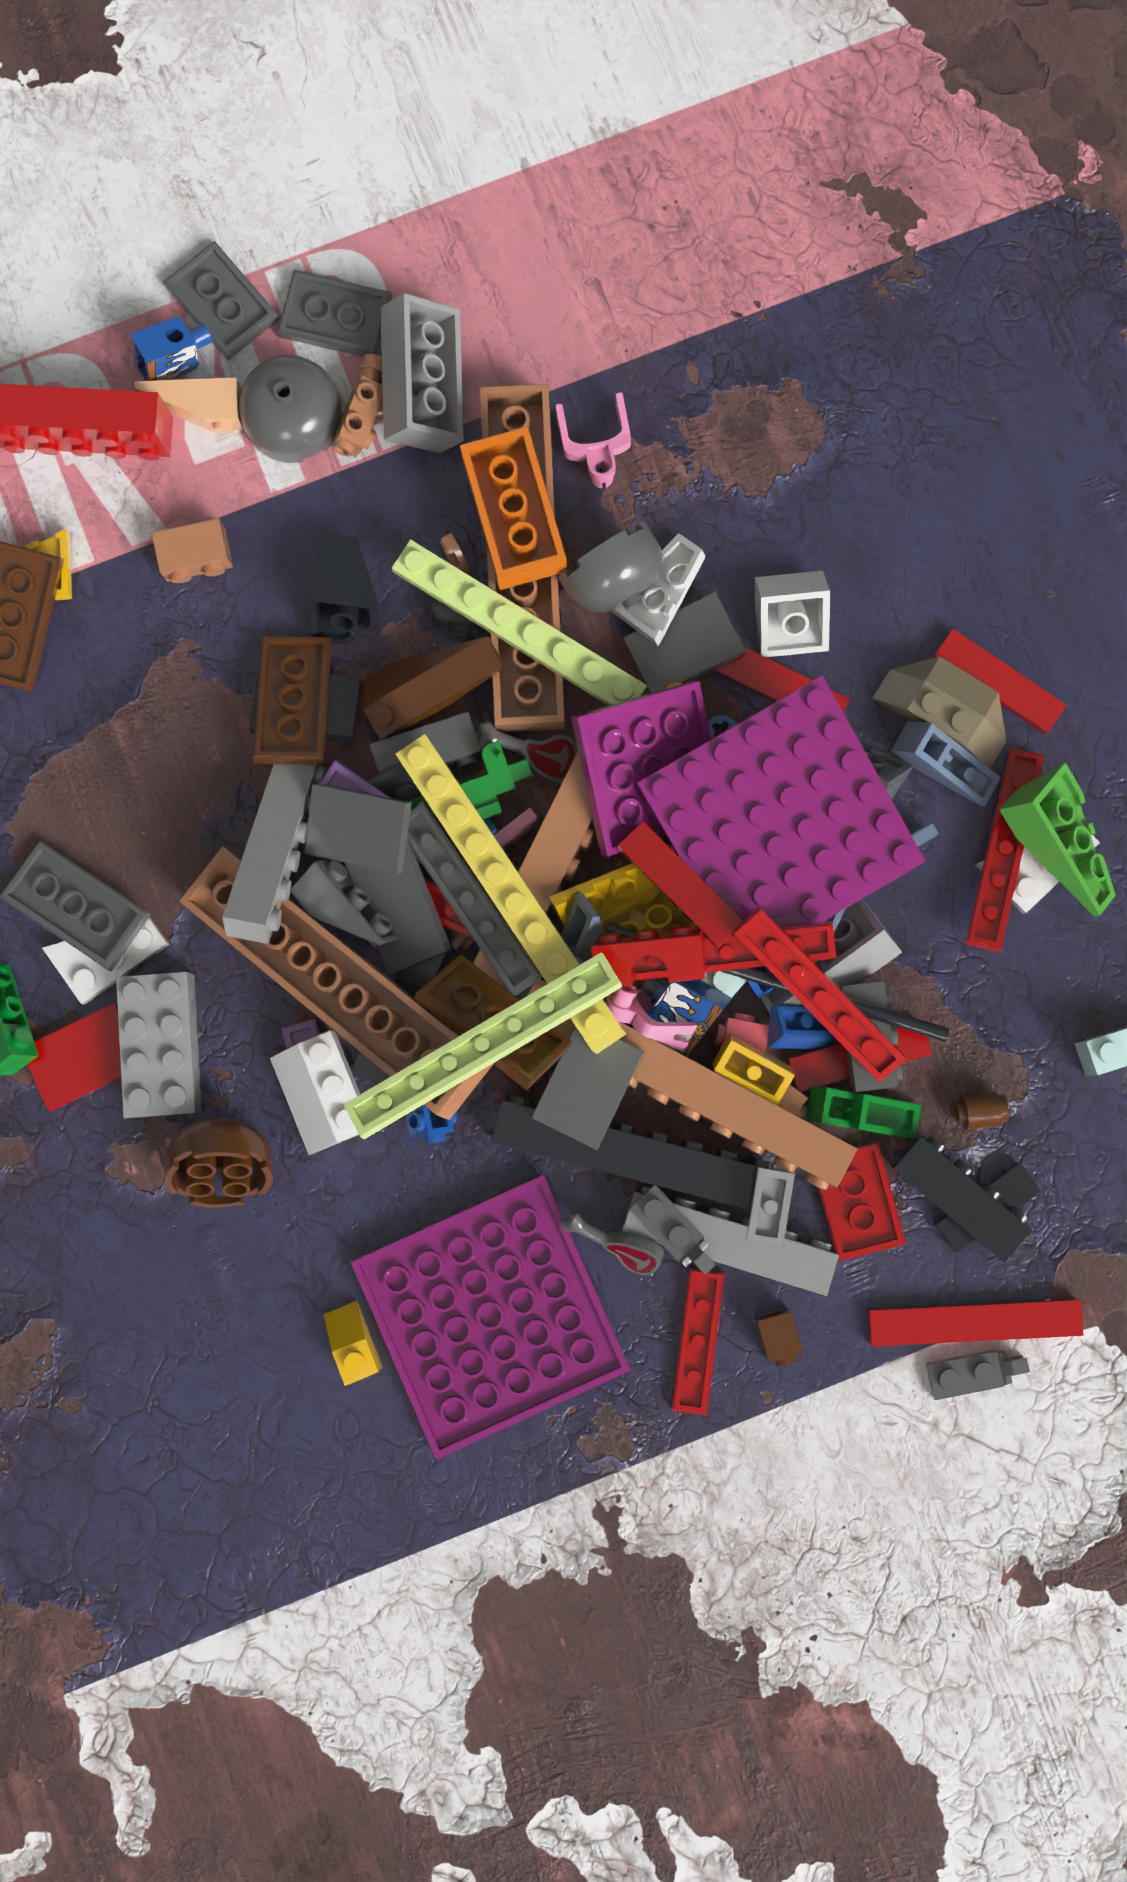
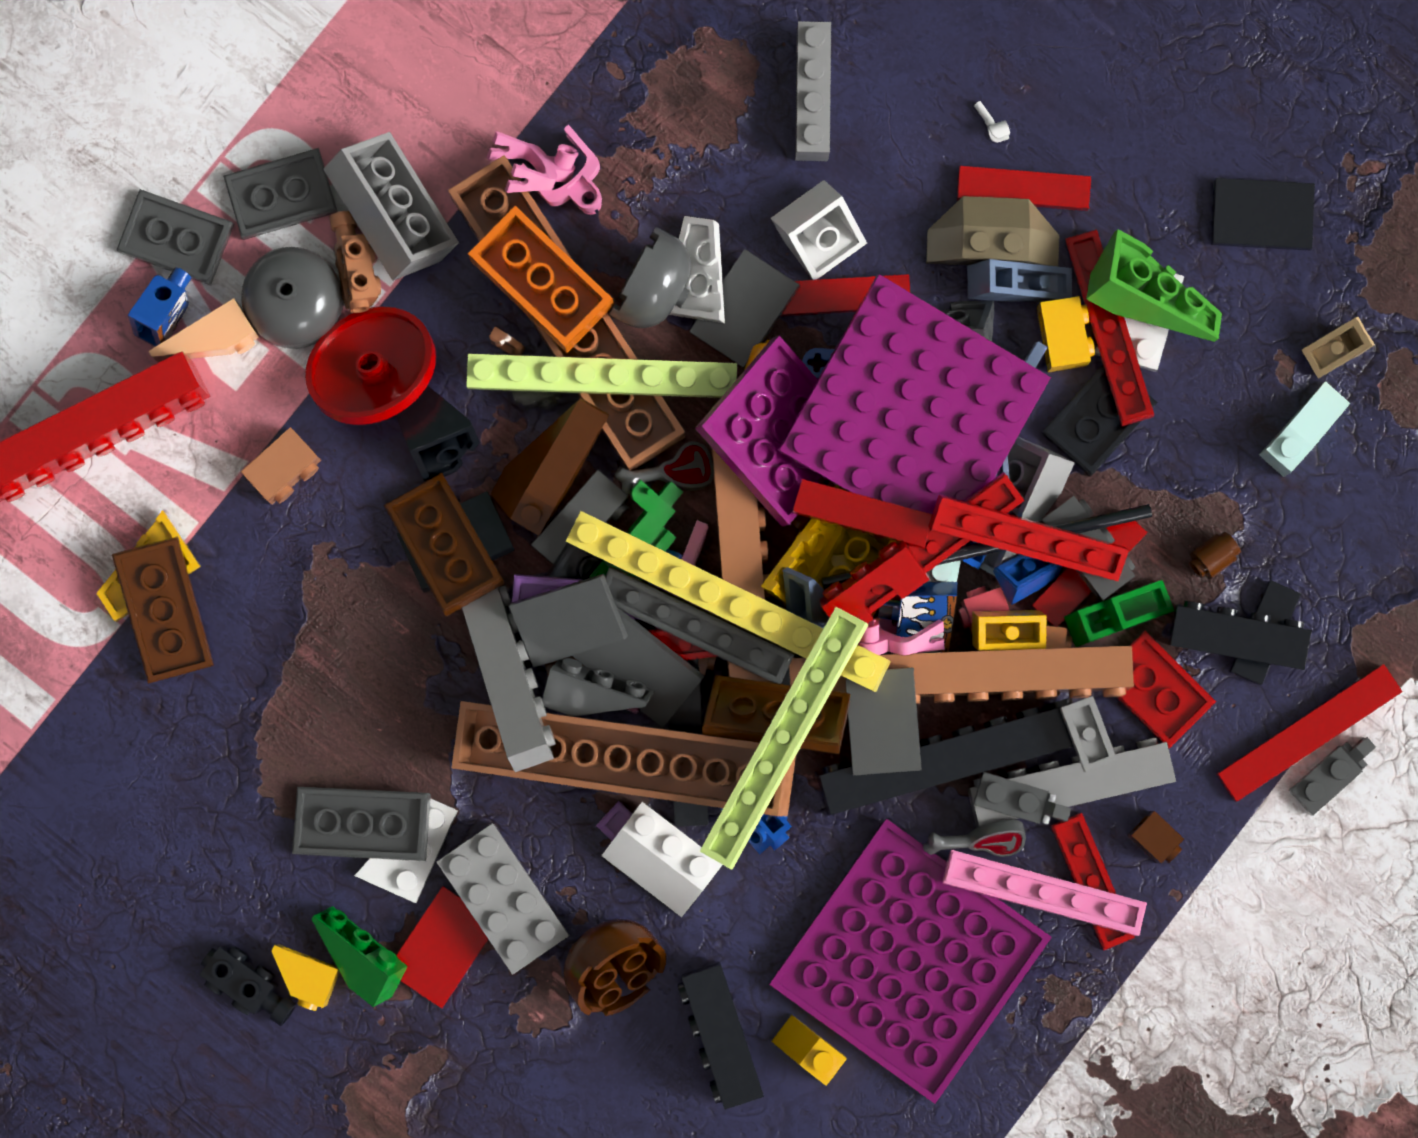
camera: 35 degrees left, 0 degrees up
none -> red dish [305,307,436,425]
none -> bright pink piece [487,131,579,193]
none -> black brick [678,962,764,1110]
none -> light grey brick [795,22,831,161]
none -> bright pink tile [942,850,1147,936]
none -> white hand [974,101,1010,143]
none -> yellow brick [1037,296,1095,372]
none -> black tile [1041,365,1158,477]

